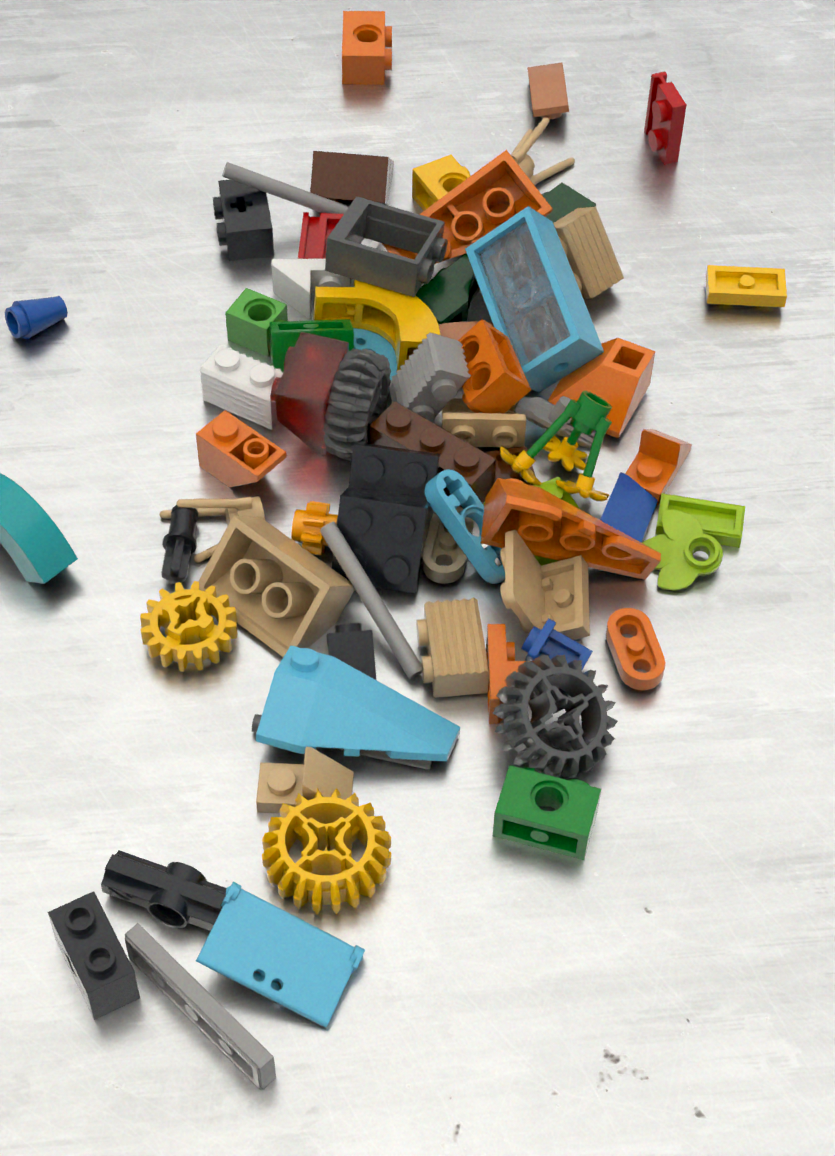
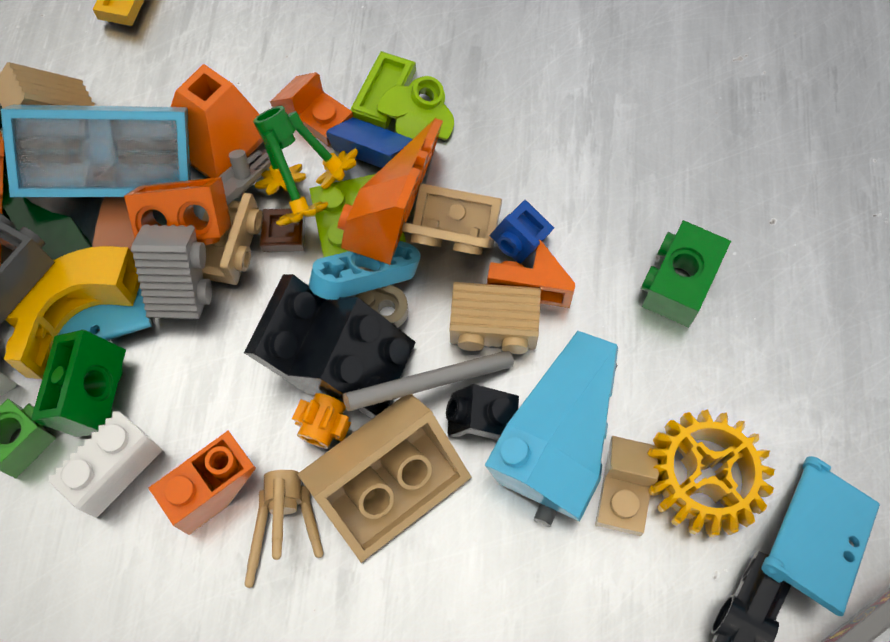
camera: 75 degrees left, 15 degrees up
yellow gear [140,581,238,672] -> none
black axle [161,505,199,585] -> none
clear red slope [270,332,349,457] -> none
dark grey gear [323,348,391,461] -> none
reddish brown arch [369,401,496,508] -> none
dark grey gear [493,655,618,780] -> none
orange plate [606,608,666,690] -> none

